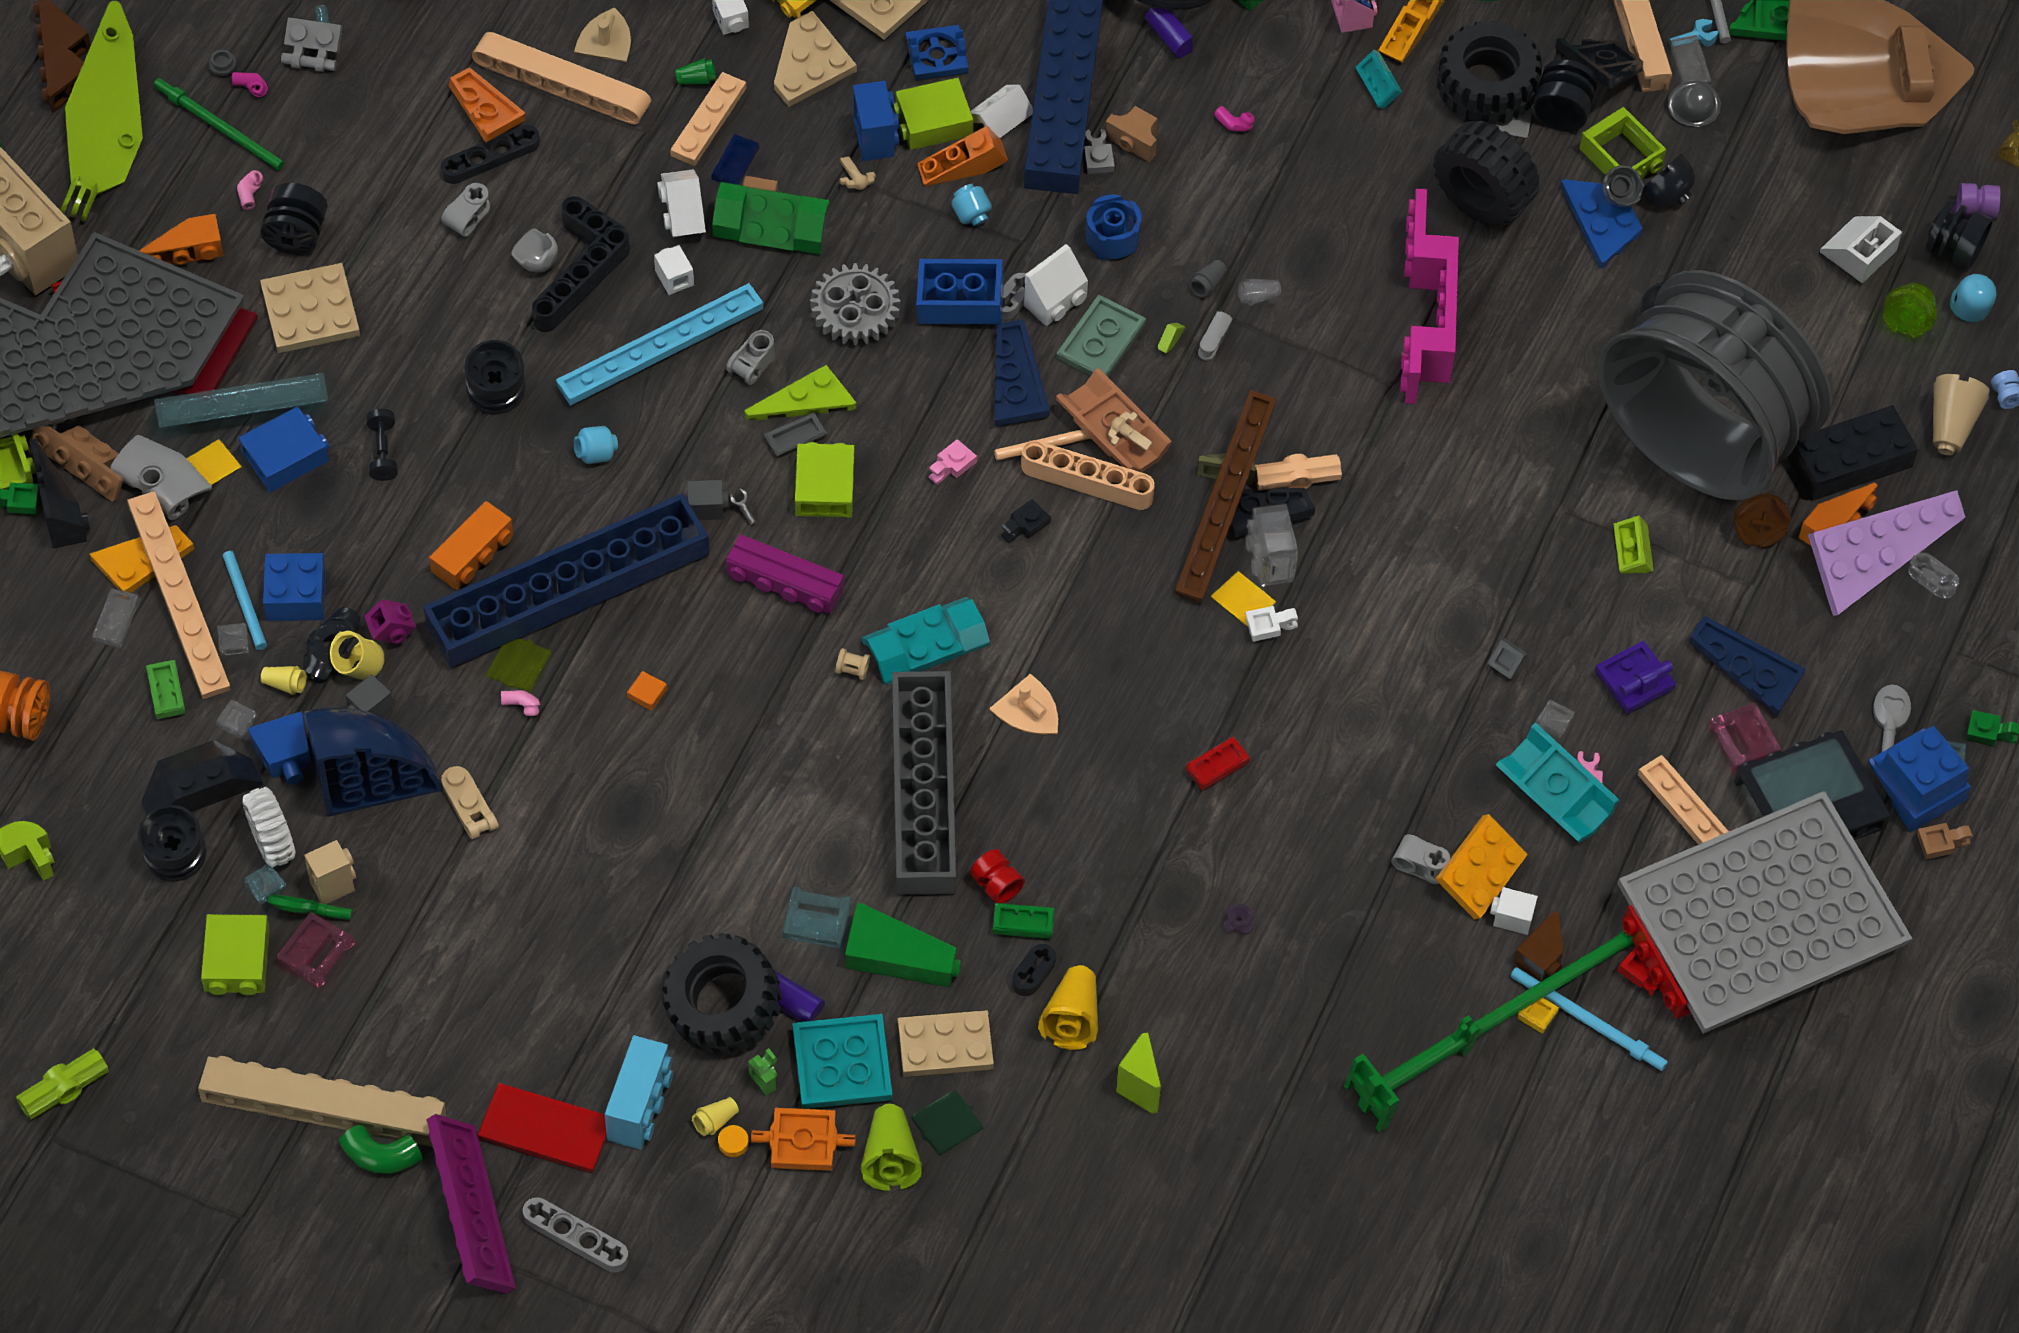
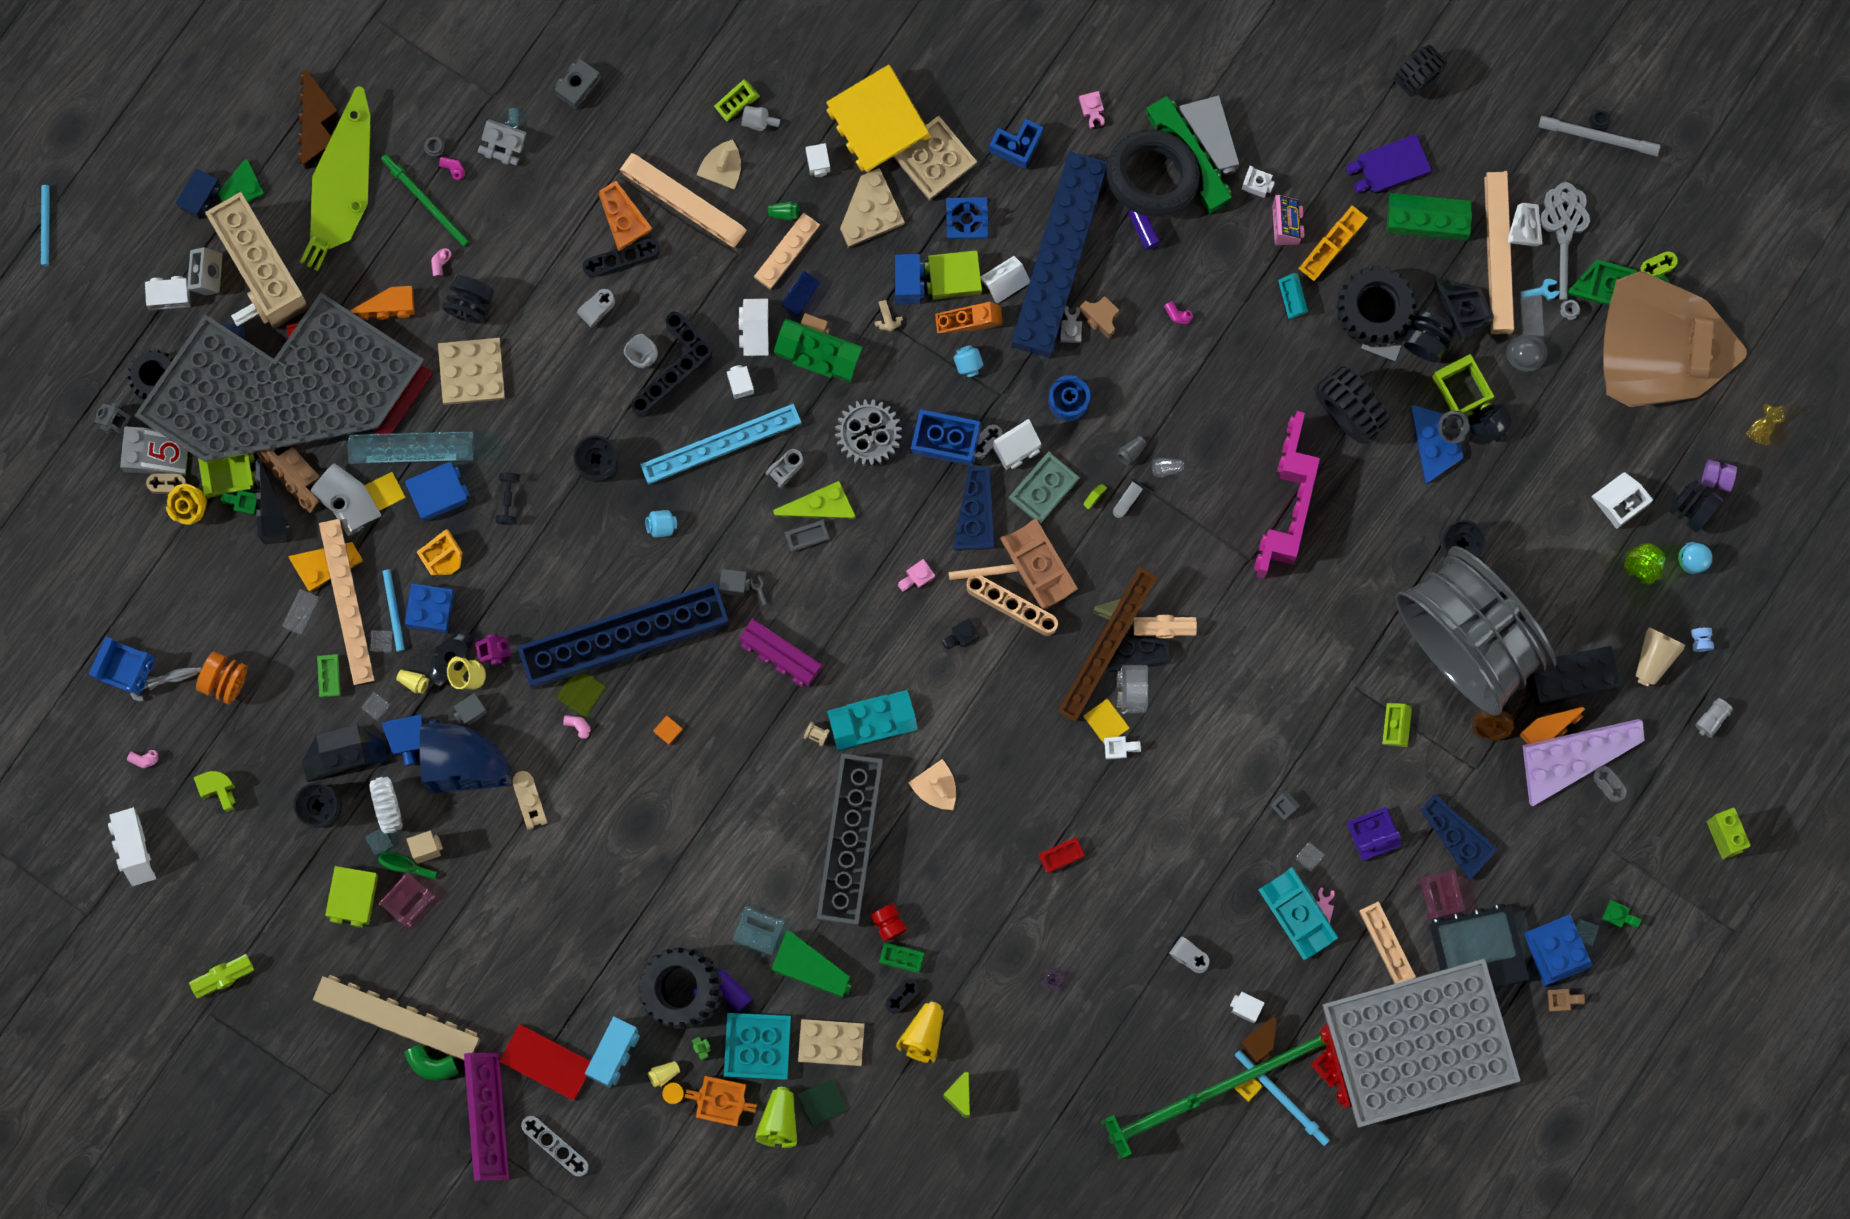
camera: 10 degrees right, 20 degrees up
orange brick [429,501,513,590] -> none
lime brick [795,442,854,518] -> none
tan piece [1108,412,1152,451] -> none
light orange plate [1436,814,1528,920] -> none
light grey piece [1873,685,1911,752] -> none
none -> light orange slope [417,529,463,575]
none -> light grey plate [1560,300,1580,320]

